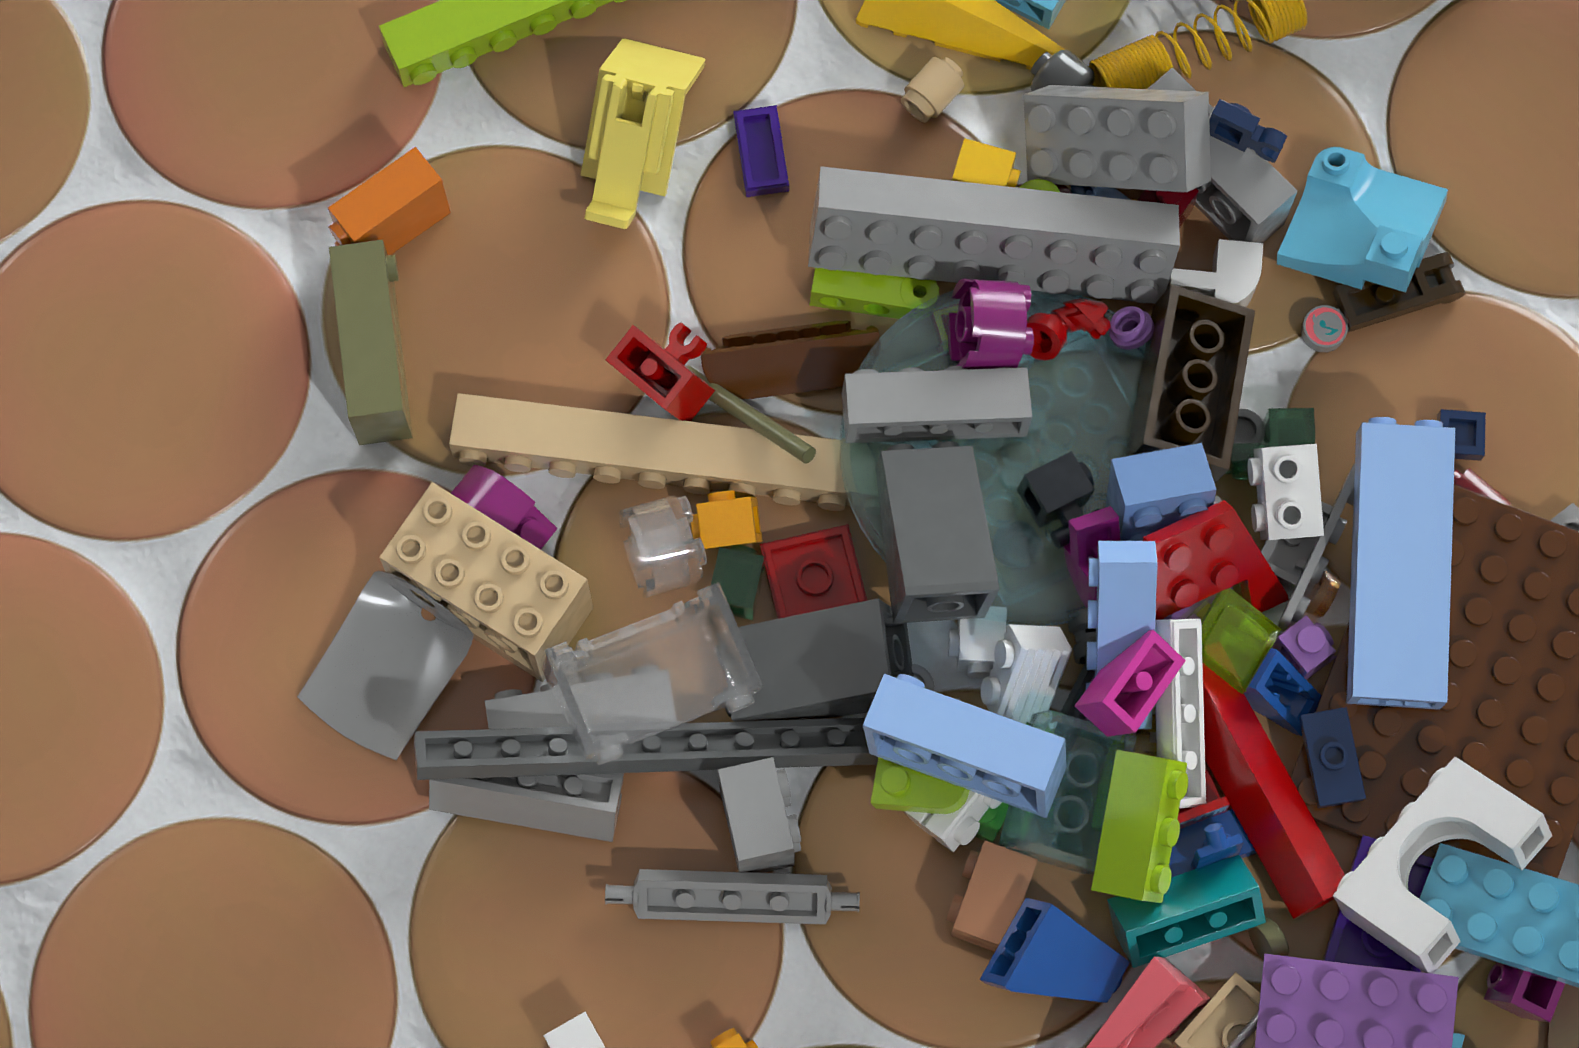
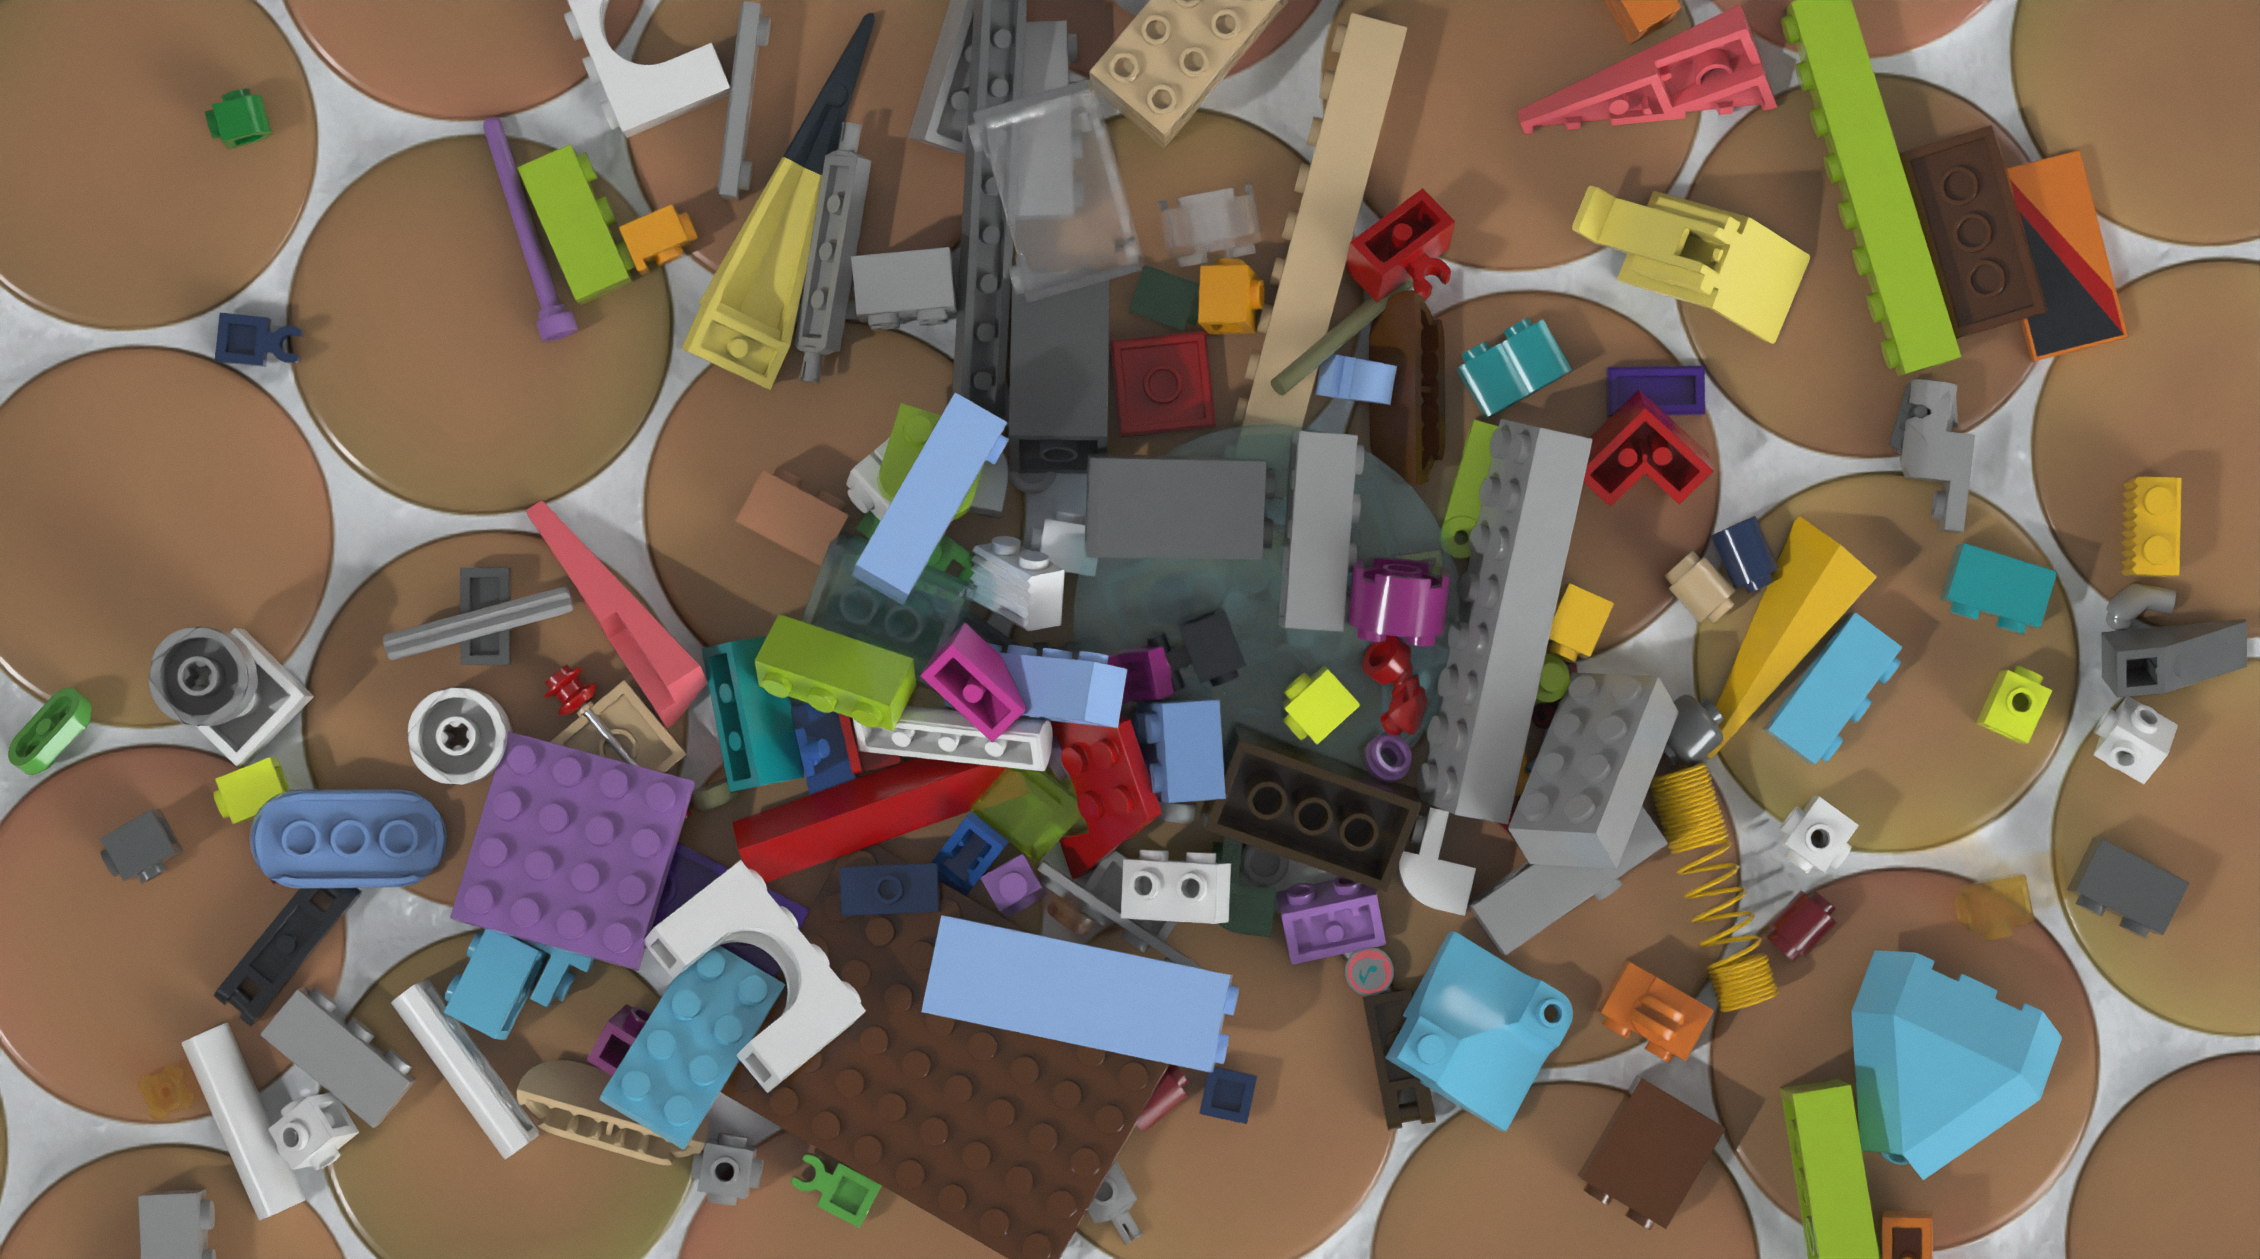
camera: 100 degrees right, 15 degrees up
magenta brick [451,464,558,550] -> none
blue slope [979,898,1130,1003] -> none
dark blue plate [1209,99,1288,163] -> none
none -> light yellow plate [681,13,875,390]
none -> light grey plate [717,1,771,201]
none -> medium lavender bracket [1276,876,1386,965]
none -> neon yellow brick [1281,664,1360,744]
none -> light blue leg [1315,354,1397,405]
none -> teal brick [1456,317,1572,420]
none -> coral wedge [1518,4,1778,134]
none -> reddish brown brick [1578,1075,1726,1230]
none -> red brick [1583,390,1714,507]
none -> orange brick [1597,960,1715,1063]
none -> dark blue brick [1711,516,1779,594]

